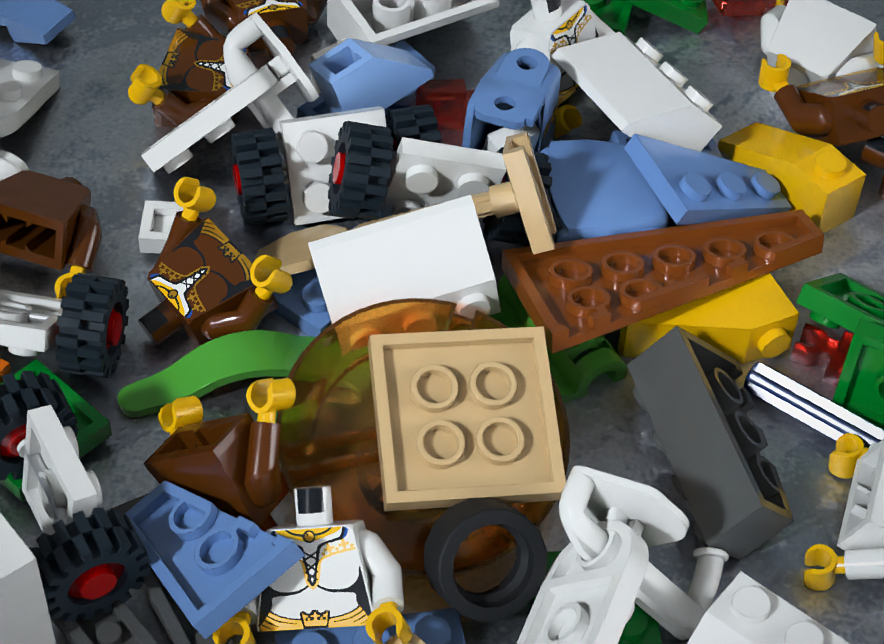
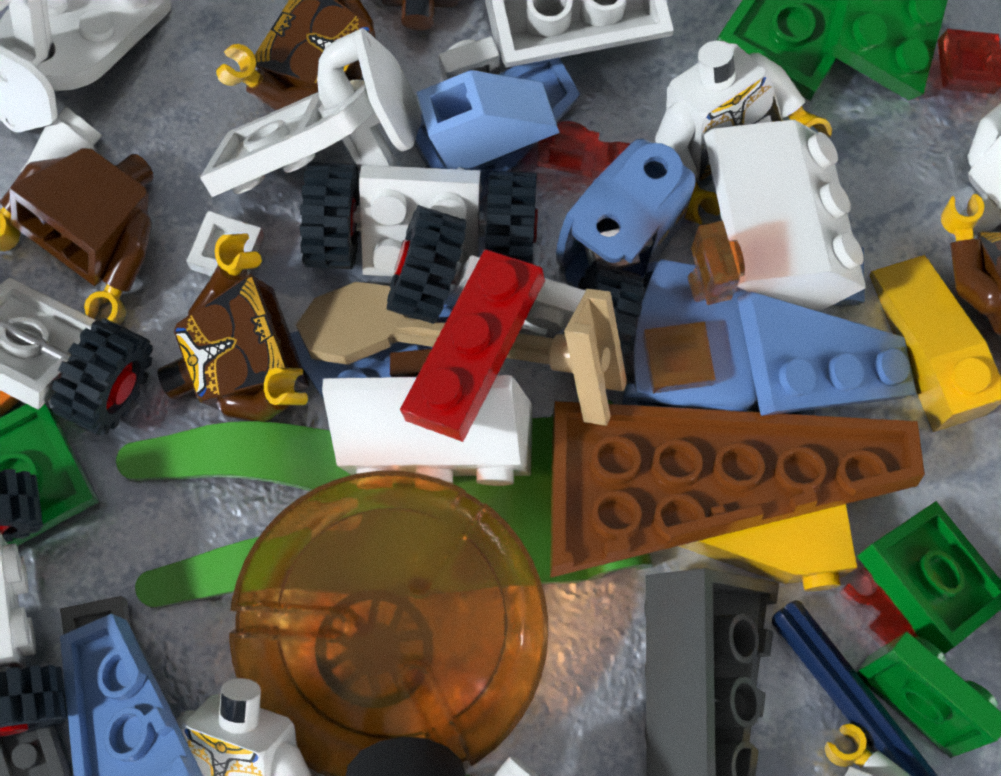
camera: 20 degrees right, 25 degrees up
reddish brown torso [143,378,296,532] -> none
tan plate [368,326,566,511] -> none
none -> red plate [400,249,545,442]
none -> clear orange tile [643,321,716,394]
none -> clear orange plate [688,221,745,305]

